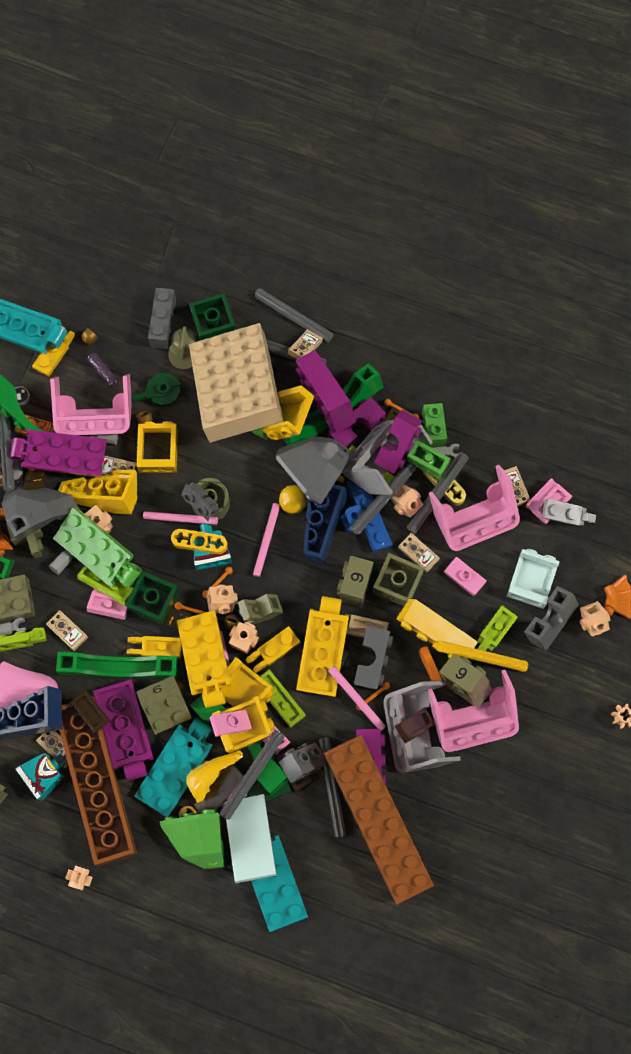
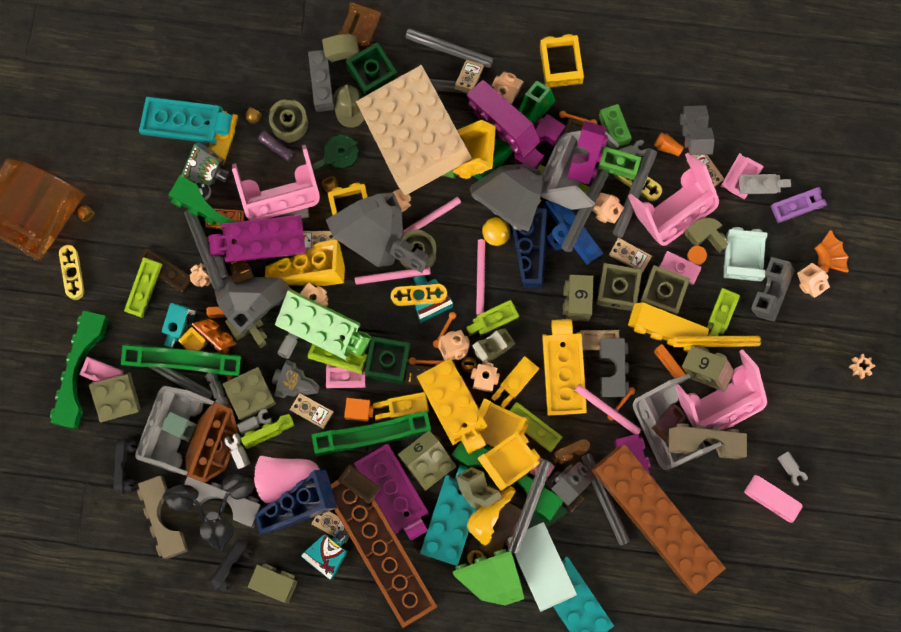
camera: 15 degrees left, 5 degrees up
bright pink plate [209,710,252,737] -> none
none -> torso [181,142,230,185]
none -> olive brick [269,99,308,143]
none -> dark grey rock [272,360,320,398]
none -> olive brick [322,34,360,62]
none -> dark grey brick [326,193,403,267]
none -> clear orange plate [338,3,381,48]
none -> orange brick [344,398,374,422]
none -> light nougat gear [393,189,411,212]
none -> bright pink bar [401,197,461,239]
none -> olive brick [457,467,501,508]
none -> lime hinge [466,300,520,336]
none -> light nougat brick [492,72,524,104]
none -> yellow window [540,34,584,88]
none -> clear orange plate [552,439,590,464]
none -> olive brick [639,266,690,316]
none -> orange cone [654,133,684,156]
none -> dark tan arch [669,424,747,459]
none -> dark grey arch [680,106,714,155]
none -> olive brick [684,218,728,253]
none -> orange tile [687,246,707,266]
none -> bright pink beam [744,475,803,523]
none -> medium lavender plate [771,187,827,223]
none -> light grey bar [777,451,808,486]

